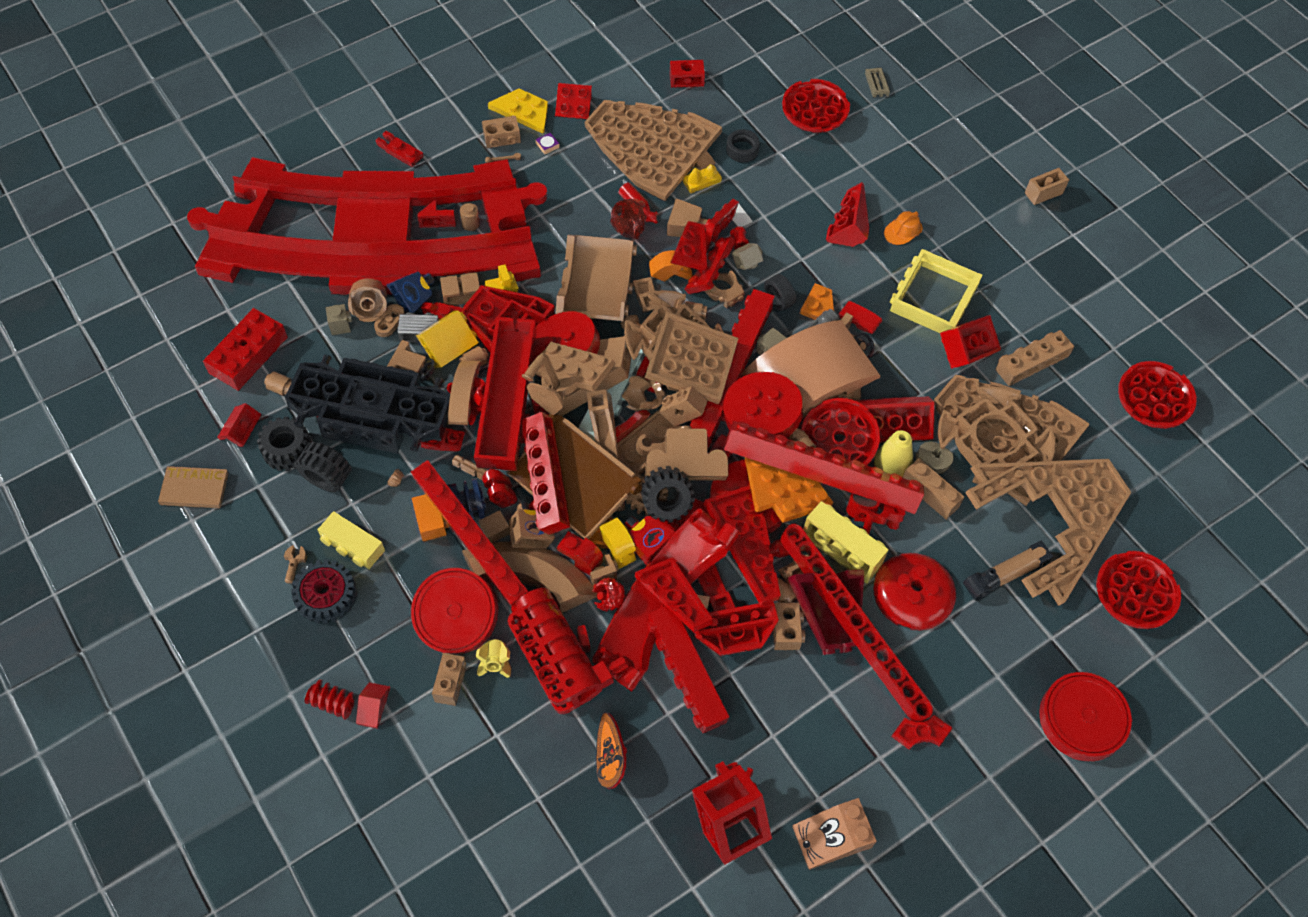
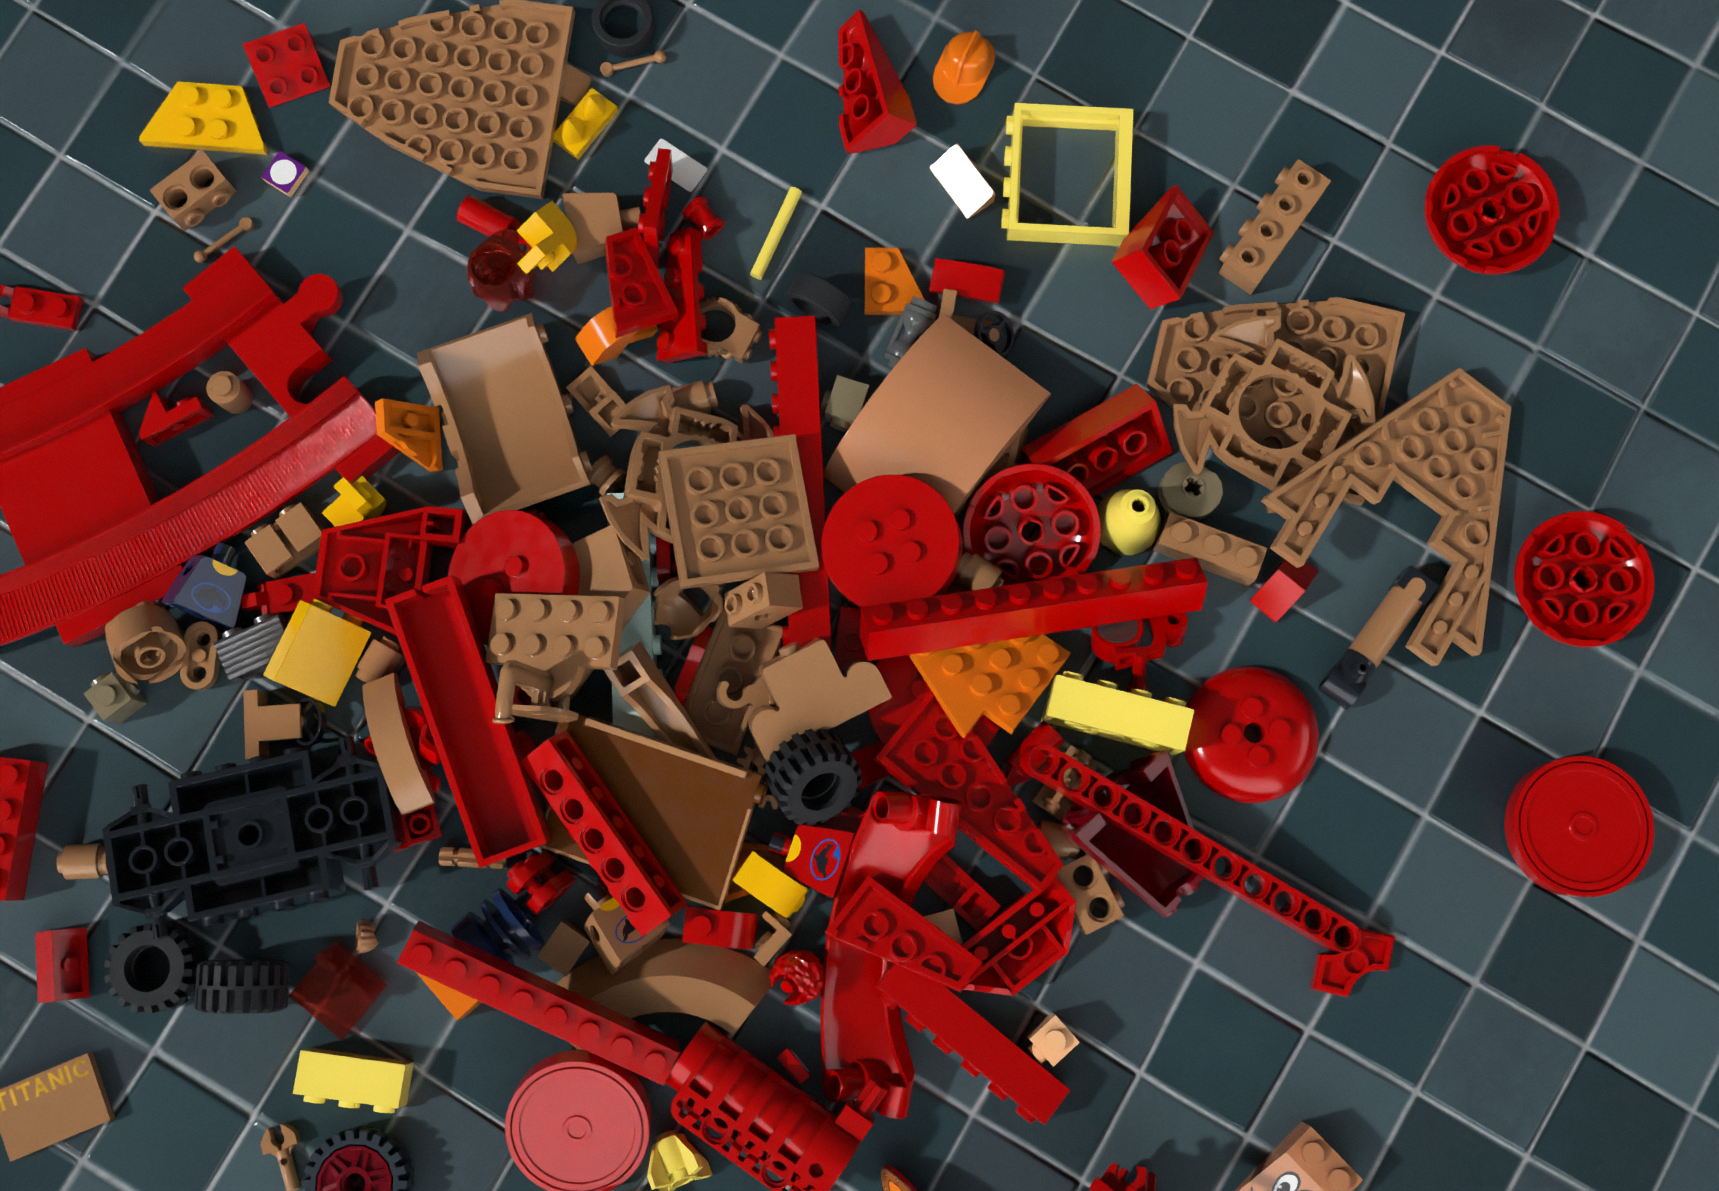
camera: 20 degrees left, 20 degrees up
dark tan brick [731,243,763,270] -> none
none -> clear red hinge [289,940,388,1041]
none -> orange wing [375,398,443,473]
none -> yellow brick [517,201,577,274]
none -> medium nougat hinge [600,50,666,77]
none -> light yellow bar [750,187,802,280]
none -> slope [929,143,995,220]
none -> light nougat brick [1026,1012,1080,1067]
none -> slope [1249,559,1319,623]

